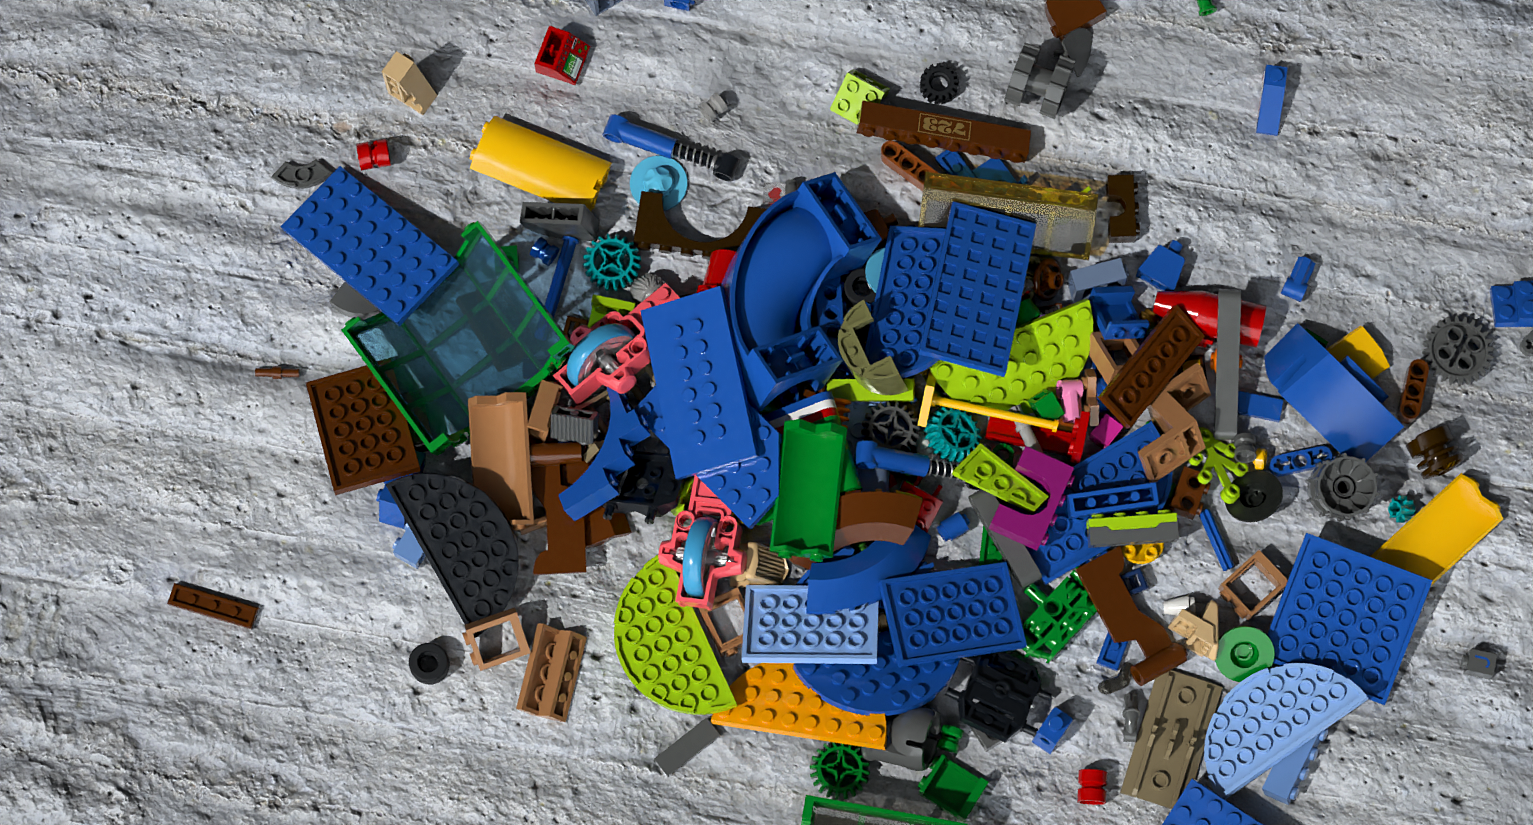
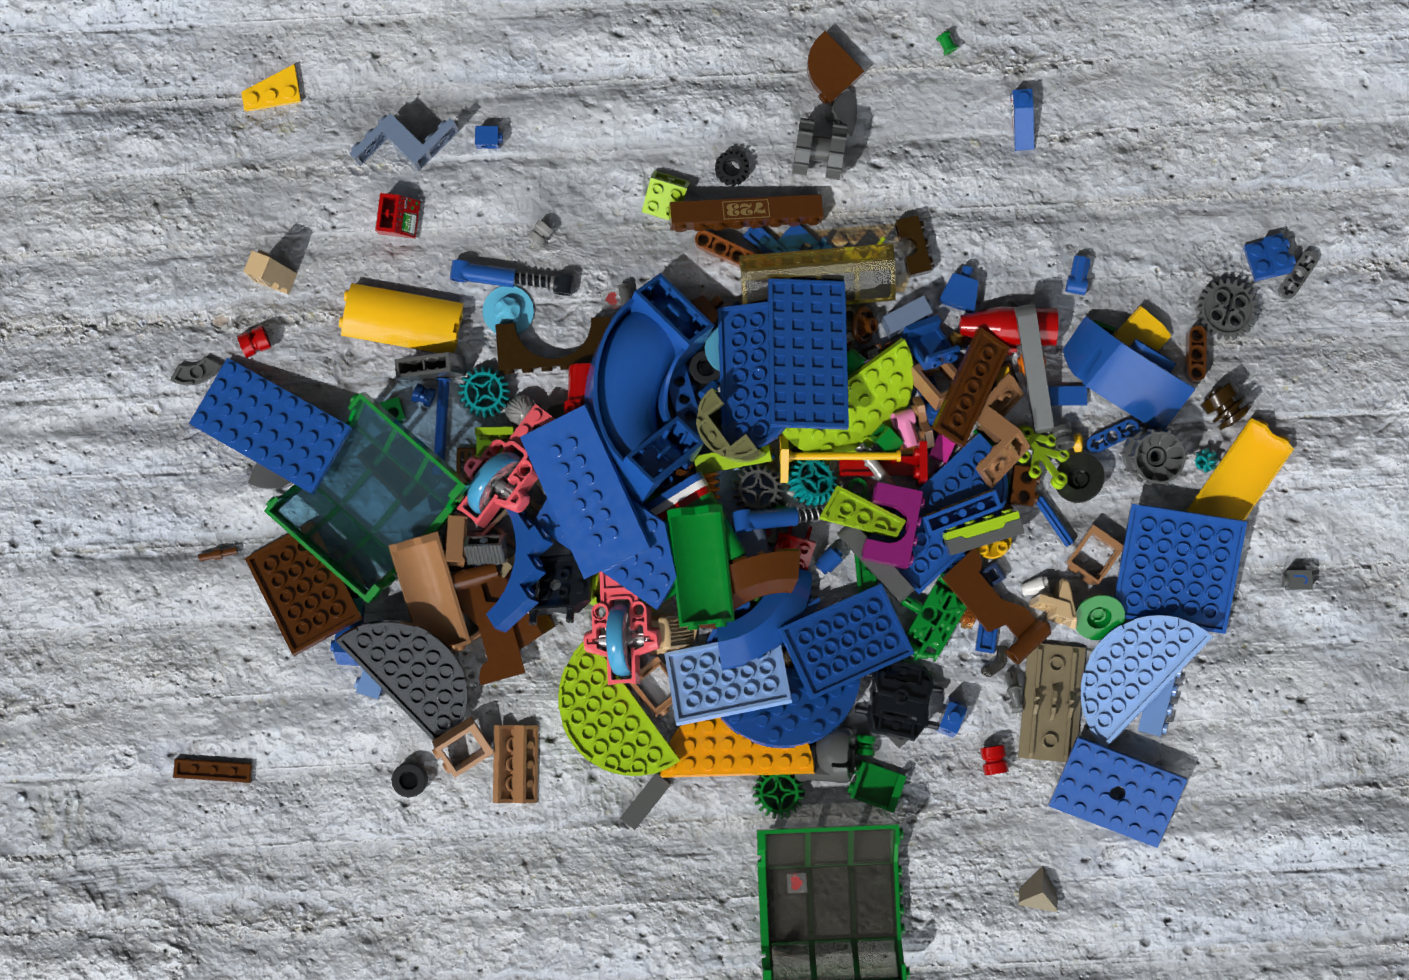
camera: 15 degrees left, 10 degrees up
none -> clear orange plate [959,610,976,629]

